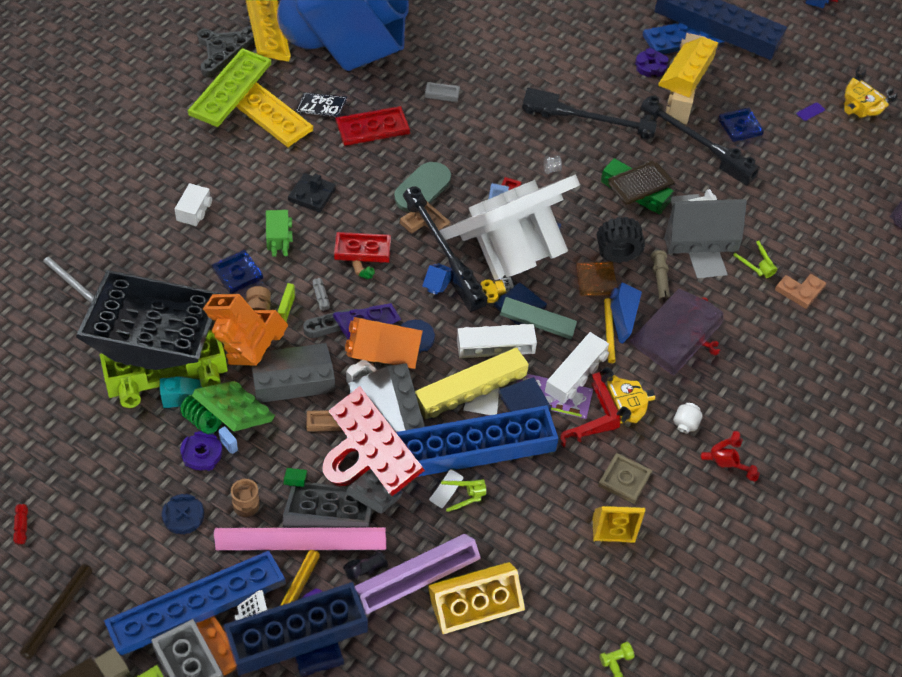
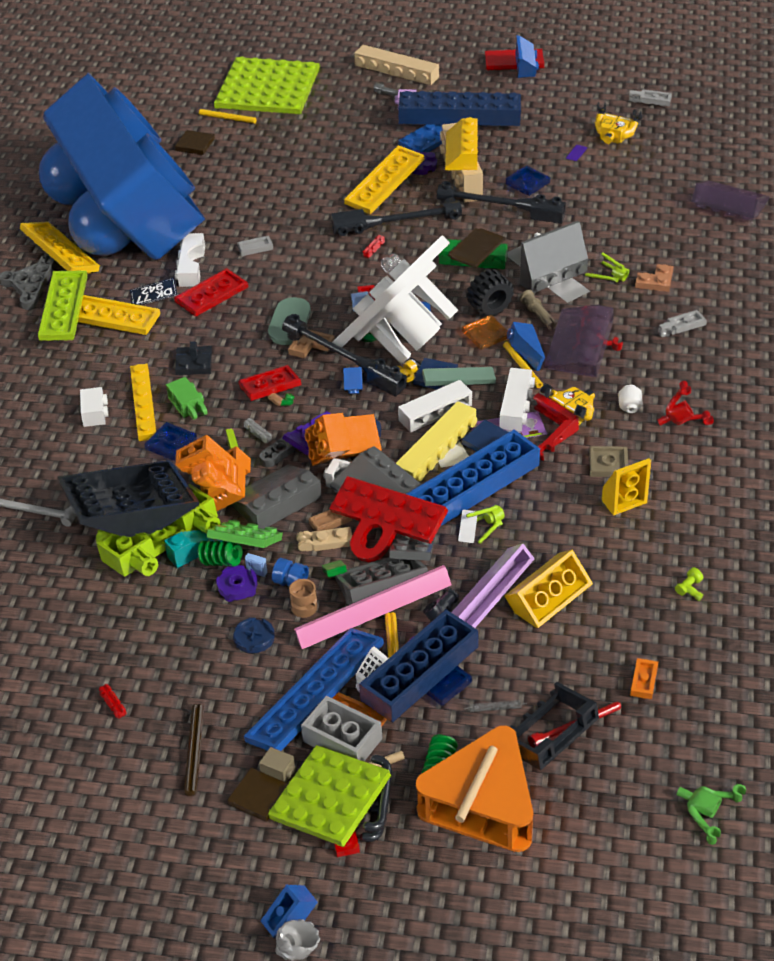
camera: 20 degrees left, 10 degrees down
none -> yellow plate [130,364,157,441]
none -> white arch [175,233,205,287]
none -> blue wheel [272,558,309,587]
none -> tan hinge [296,527,352,551]
none -> yellow plate [344,145,424,214]
none -> axle [362,235,385,258]
none -> light grey hinge [658,310,707,337]

